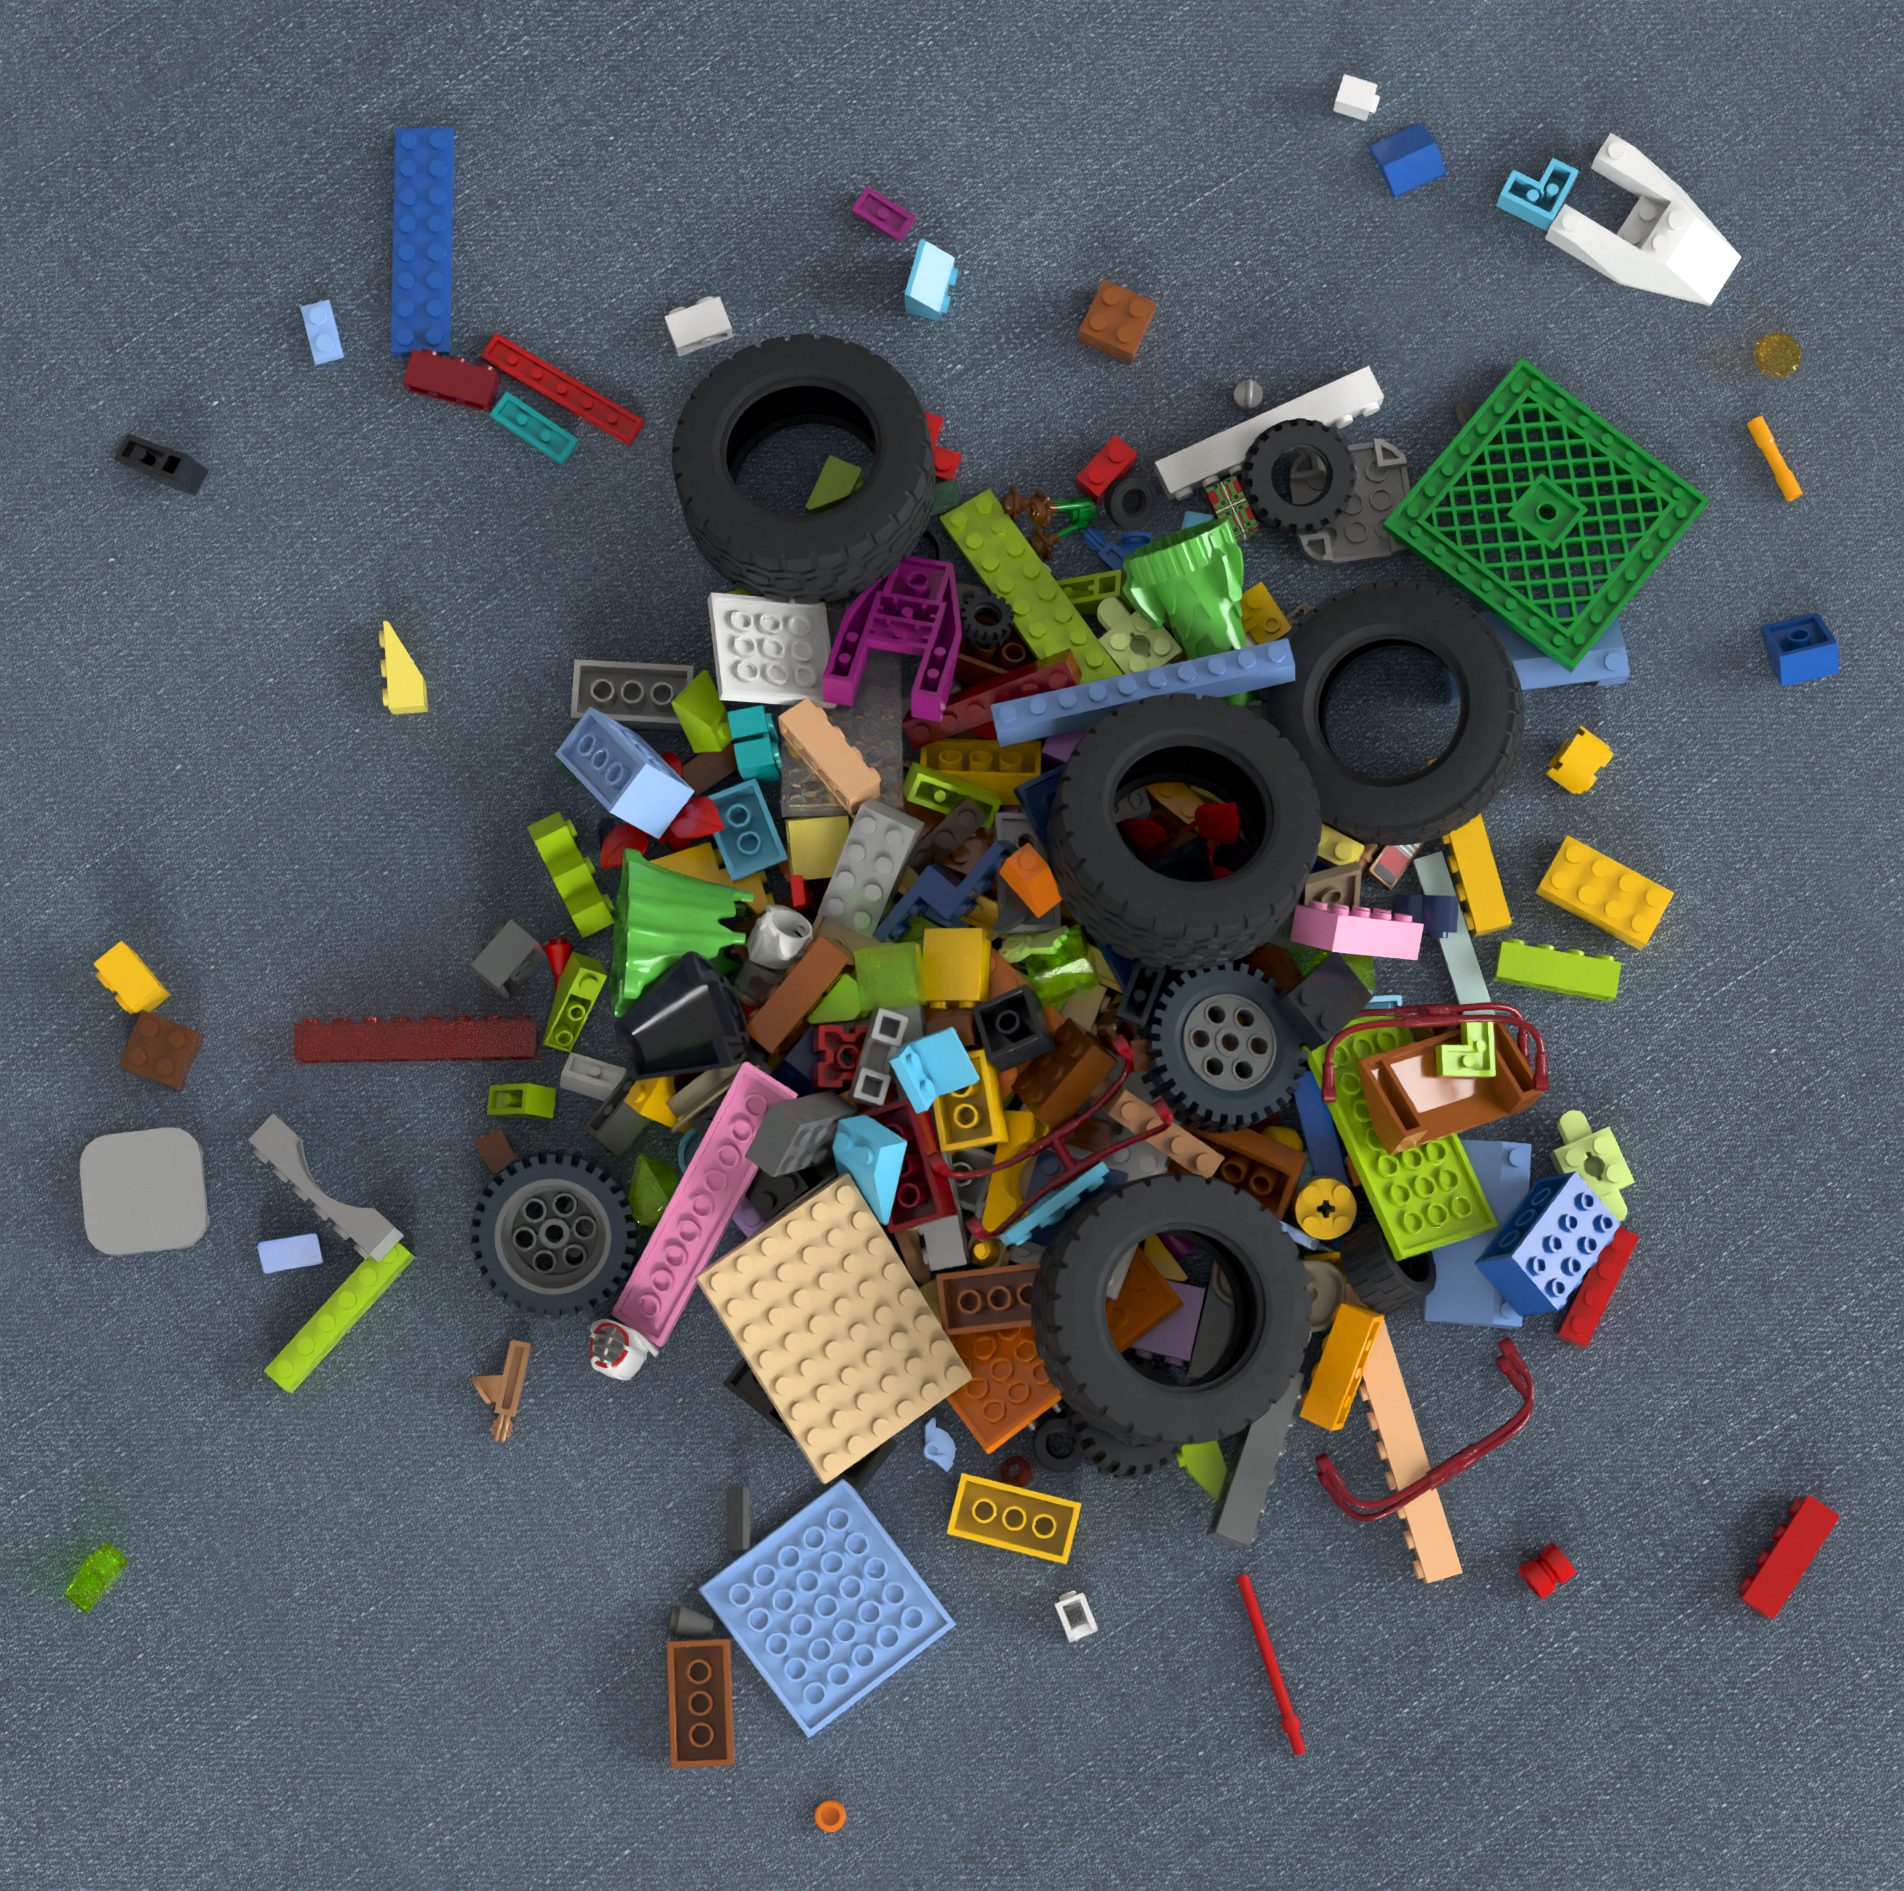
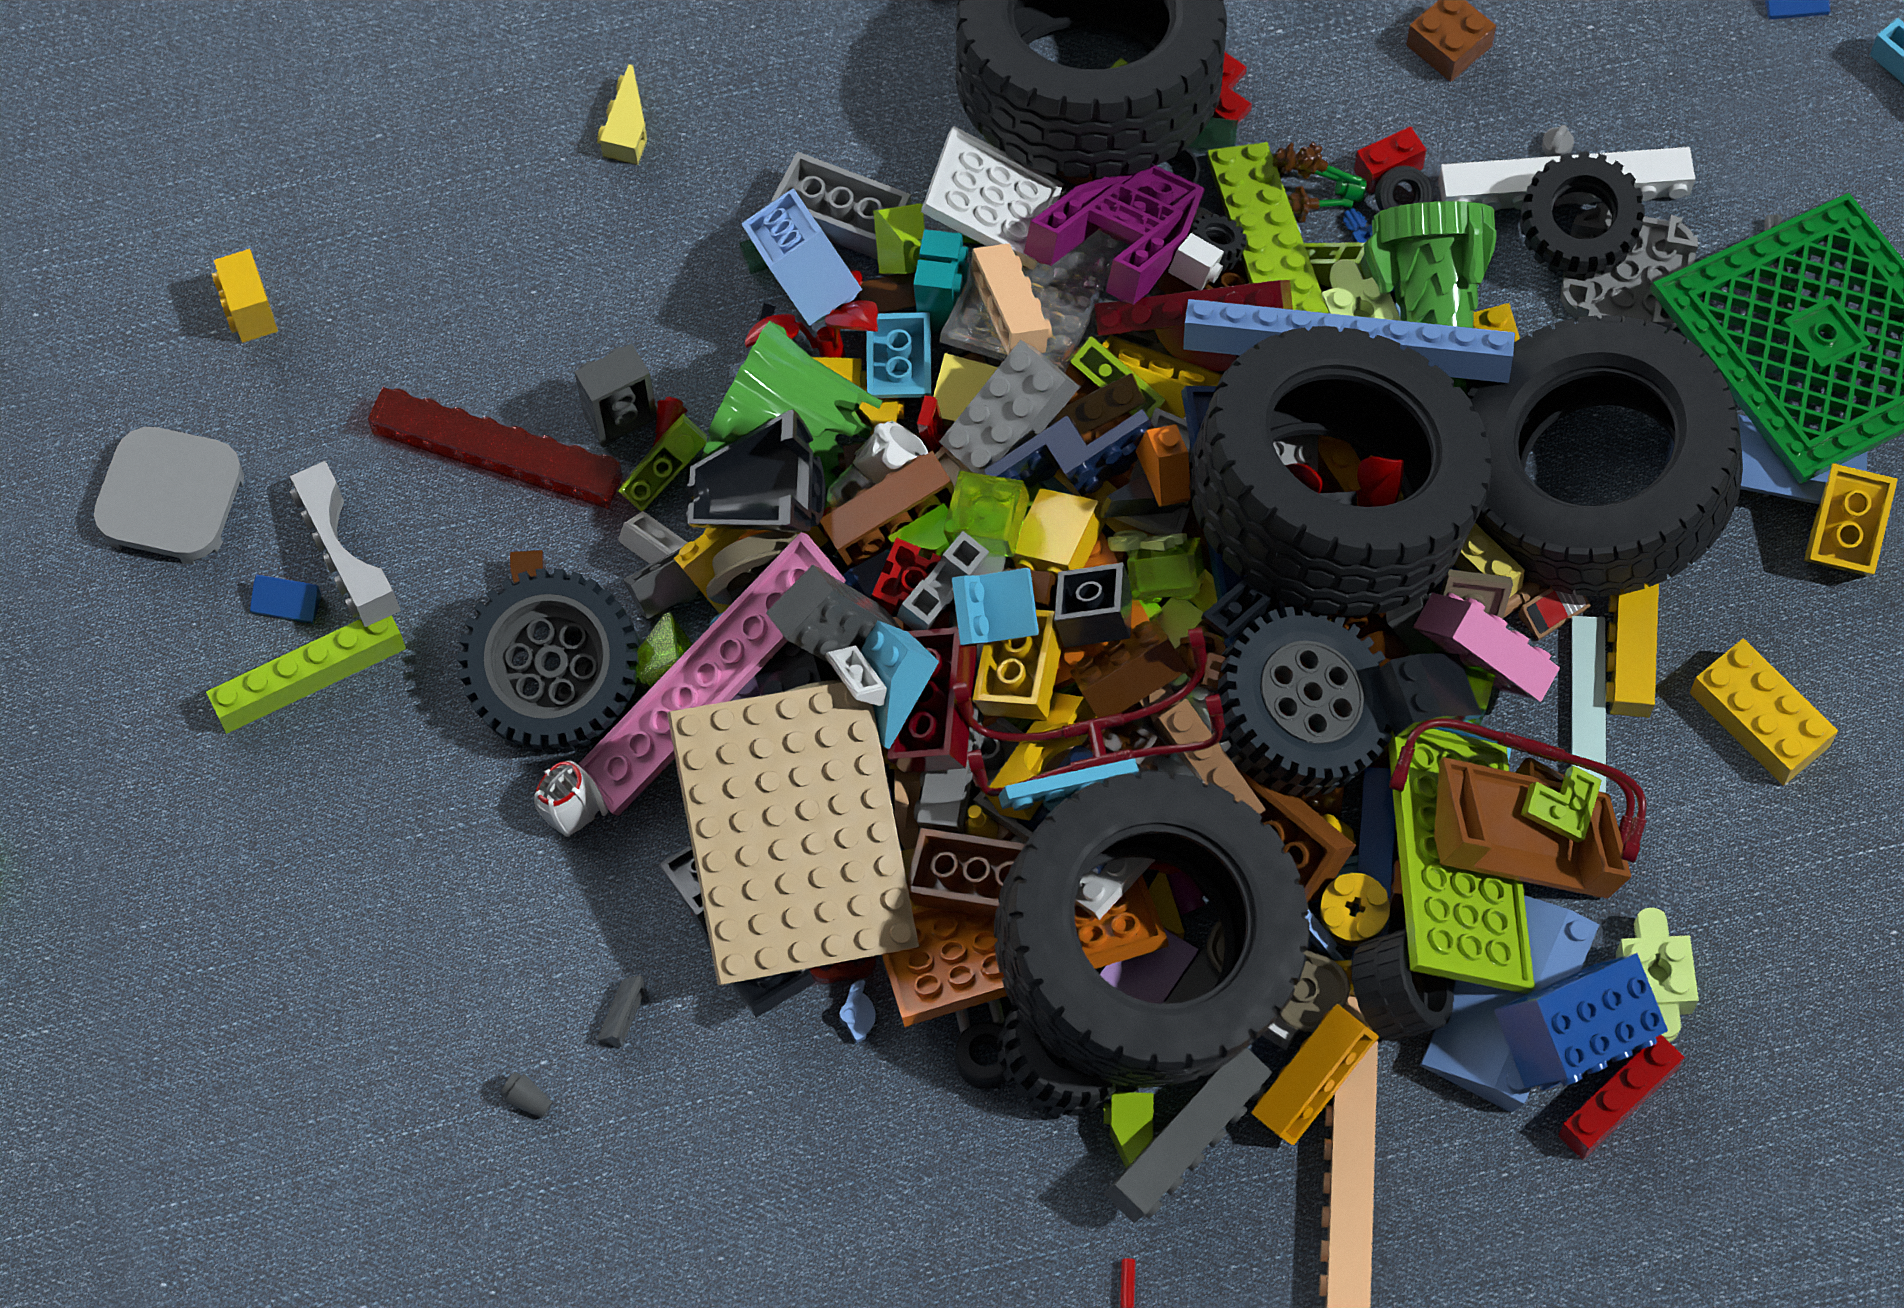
camera: 20 degrees right, 15 degrees down
reddish brown brick [118,1010,204,1092] -> none
medium nougat piece [471,1340,532,1443] -> none
lime slope [487,1083,556,1119] -> none
lime brick [527,811,615,939] -> none
dark orange brick [667,1639,735,1768] -> none
light blue tile [698,1479,956,1738] -> none
yellow brick [947,1473,1082,1565] -> none
clear red piece [1000,1456,1032,1488] -> none
white window [1055,1591,1098,1642] -> none
piece [1205,475,1260,542] -> none
dark red bar [1314,1336,1535,1522] -> none
dark blue brick [1393,894,1458,938] -> none
lime brick [1493,938,1621,1002] -> none
yellow brick [1545,725,1614,795] -> none
none -> white slope [825,646,887,706]
none -> white brick [1168,233,1224,290]
none -> yellow slope [1804,463,1898,576]

